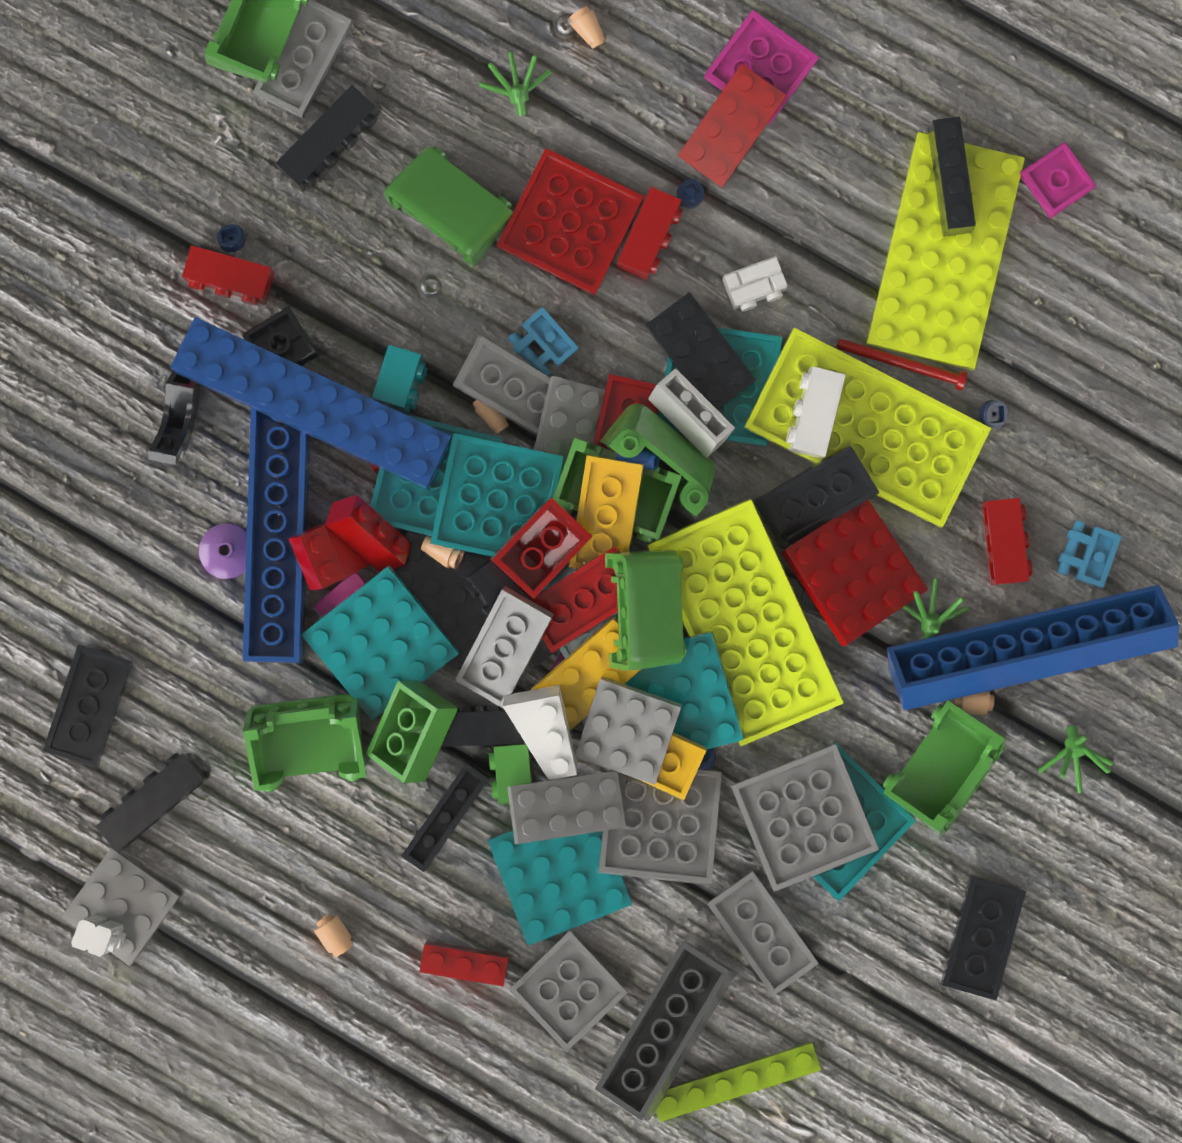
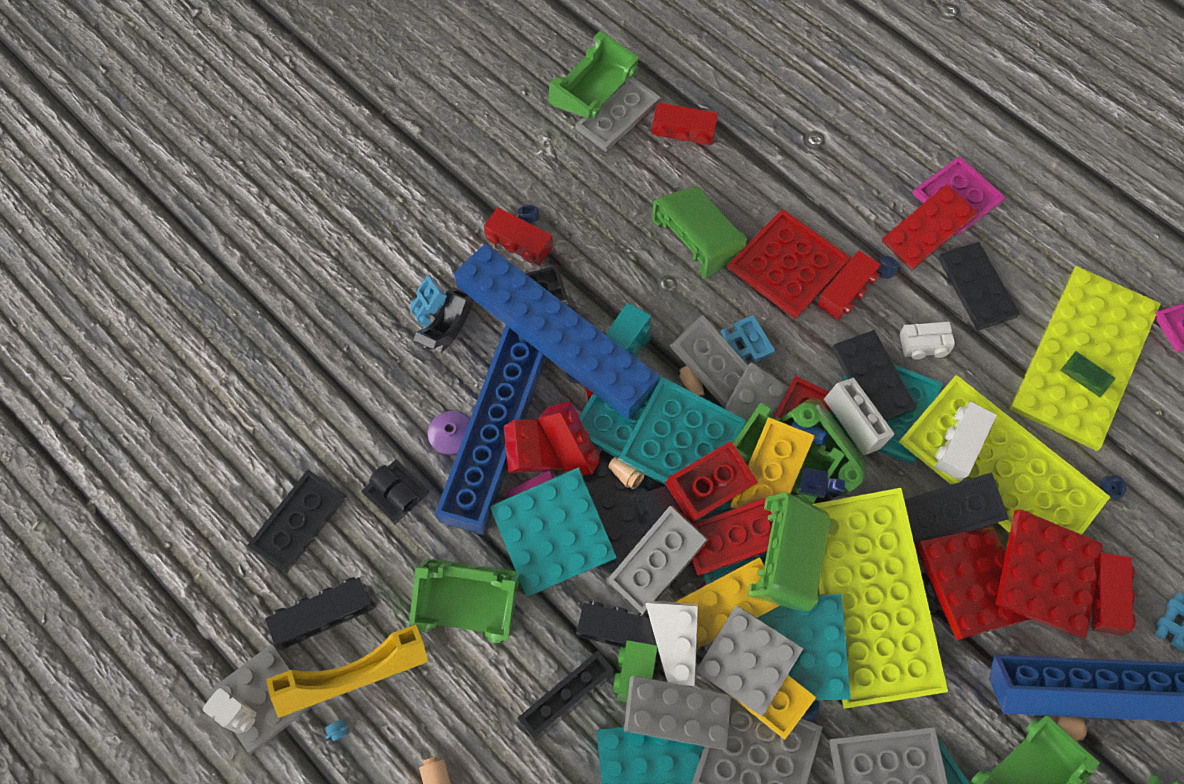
camera: 15 degrees right, 20 degrees down
black brick [275,85,379,192] -> none
bright green brick [366,680,458,783] -> none
bright green plant [479,51,552,116] -> none
light nougat cone [569,6,606,49] -> none
red bar [836,339,968,391] -> none
bright green plant [902,578,969,639] -> none
black brick [928,116,976,237] -> none
none -> yellow arch [266,624,428,718]
none -> dark azure plate [325,719,350,742]
none -> black plate [361,459,429,525]
none -> dark azure plate [410,275,447,327]
none -> red brick [652,102,718,145]
none -> clear blue plate [799,467,845,498]
none -> black plate [938,242,1020,331]
none -> red plate [995,509,1103,638]
none -> clear green plate [1060,351,1115,397]

